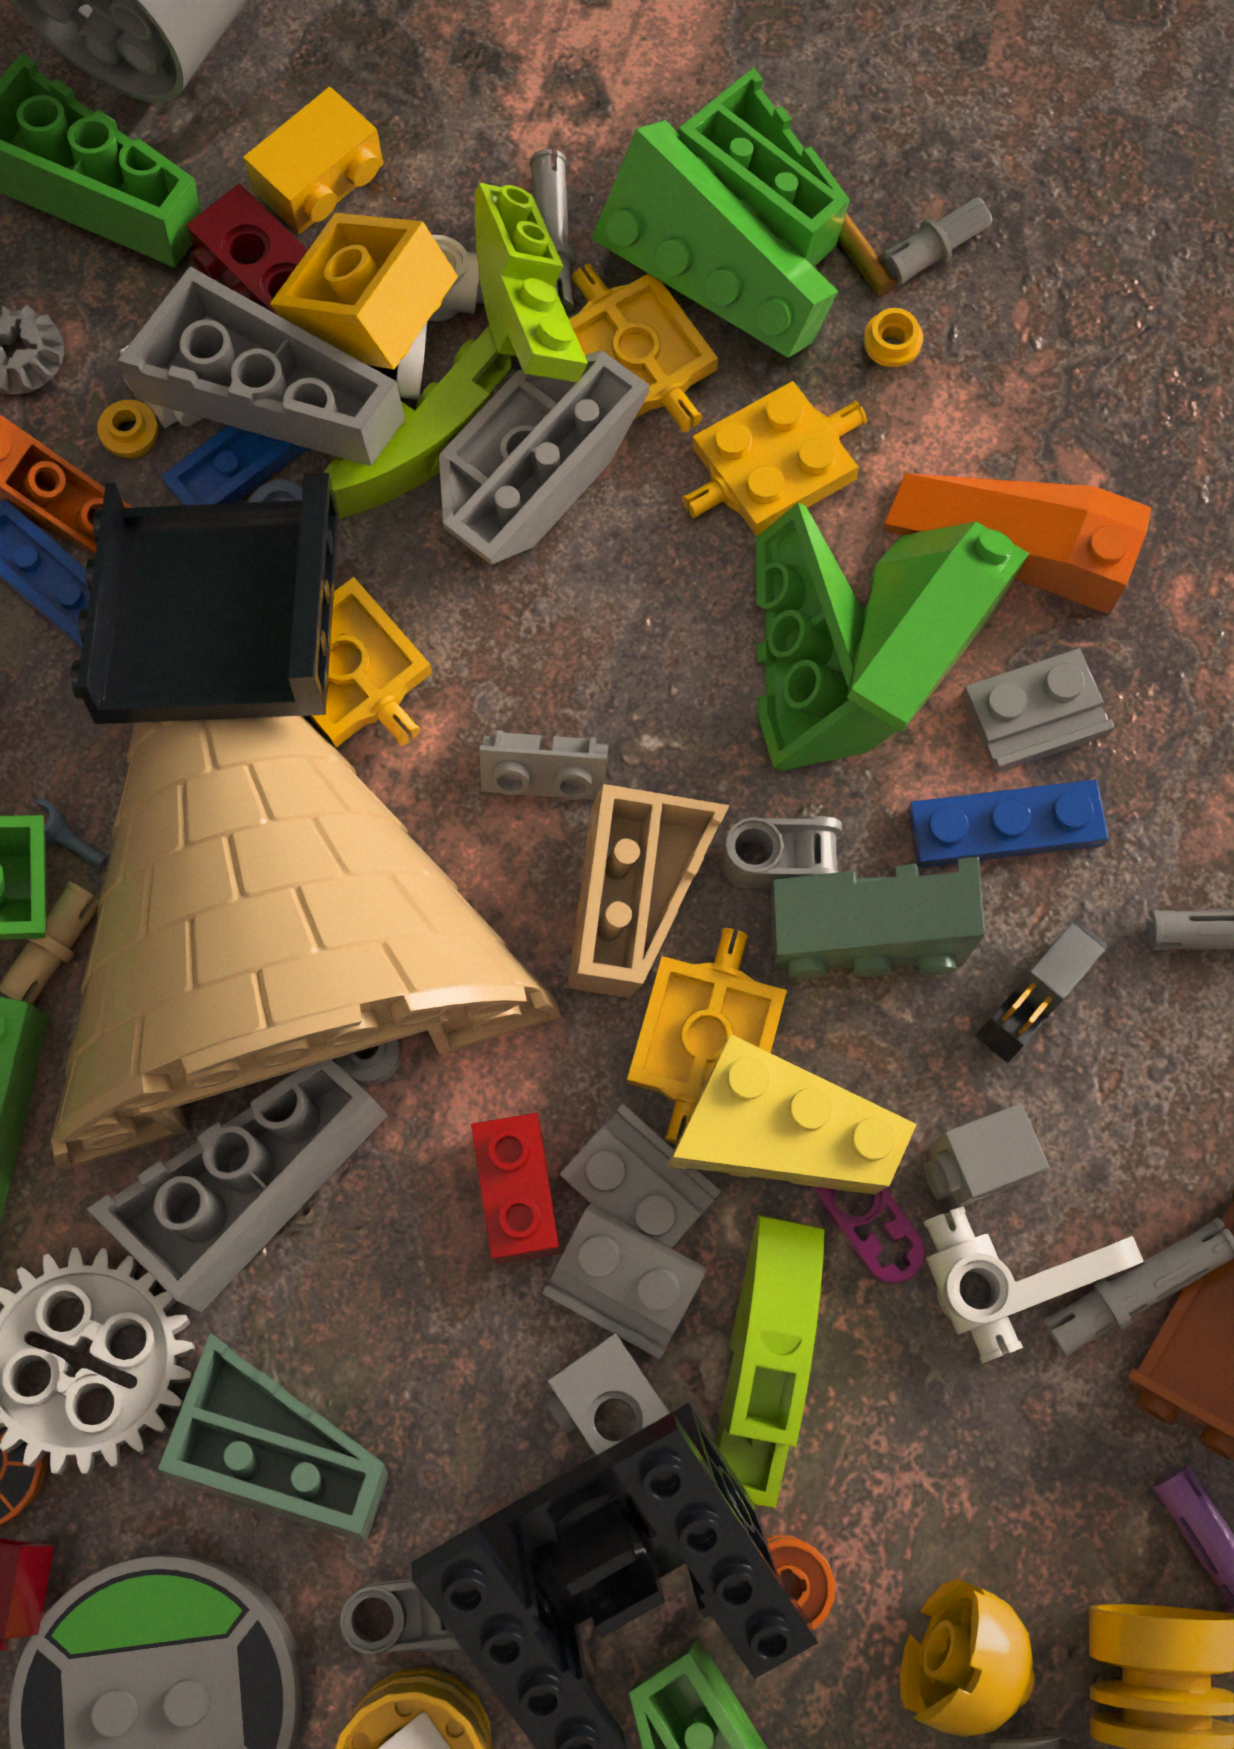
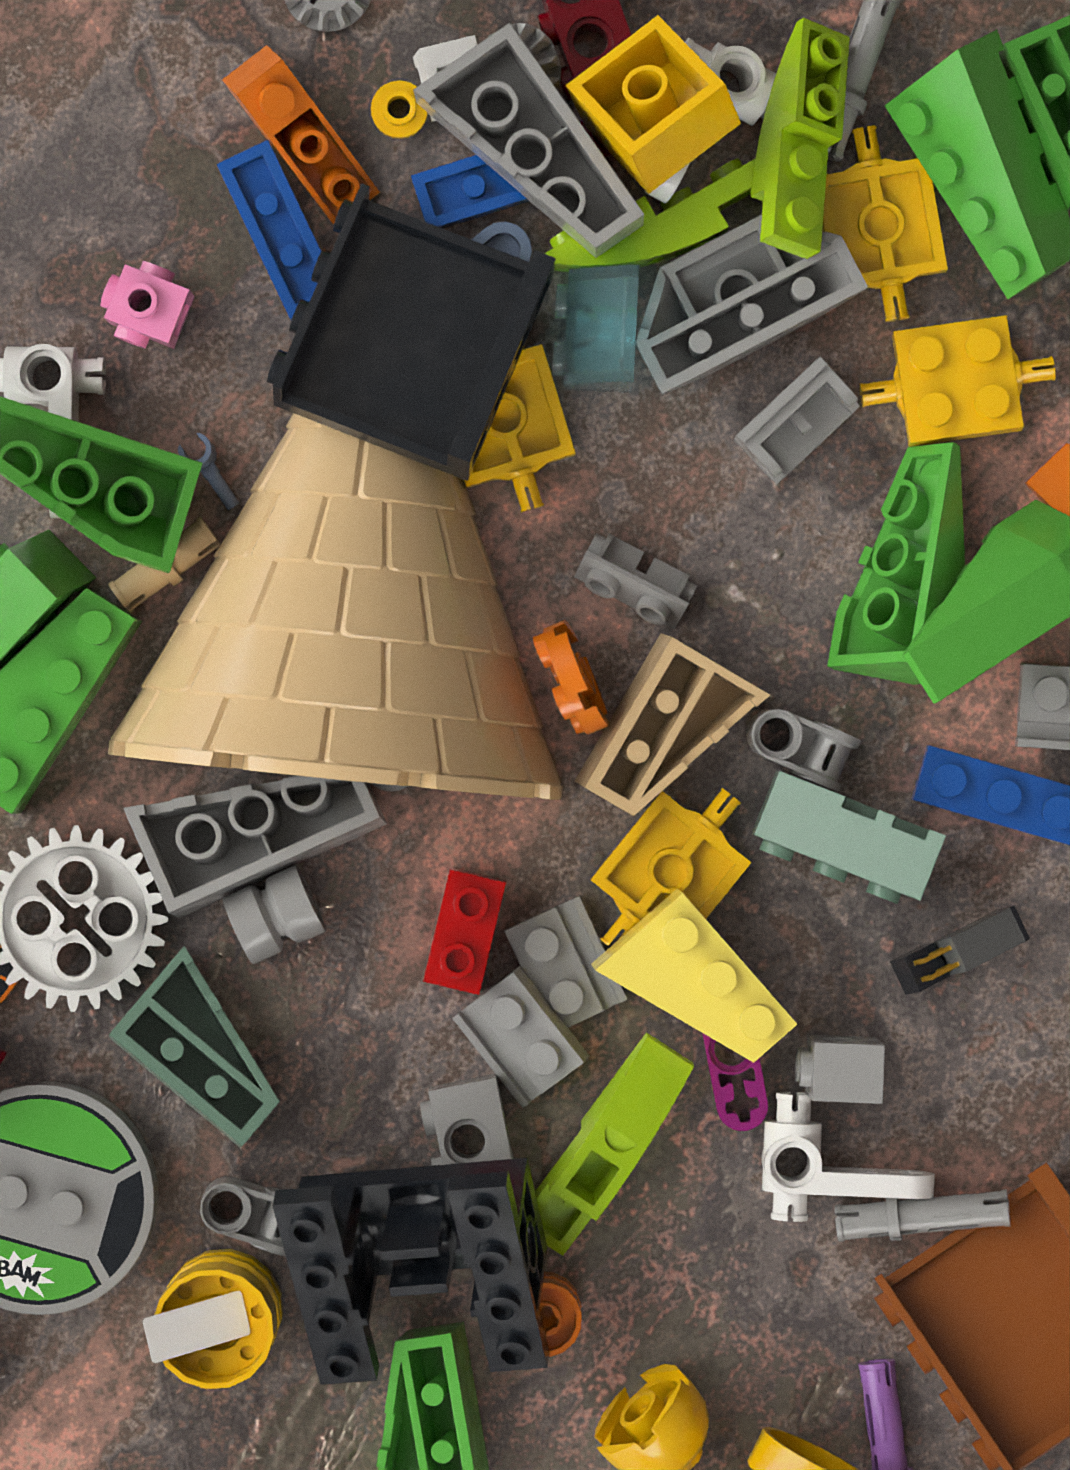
camera: 25 degrees right, 15 degrees up
none -> light grey wheel [222,864,327,965]
none -> orange plate [533,620,610,735]
none -> clear light blue slope [553,265,639,393]
none -> light grey hinge [734,356,860,485]

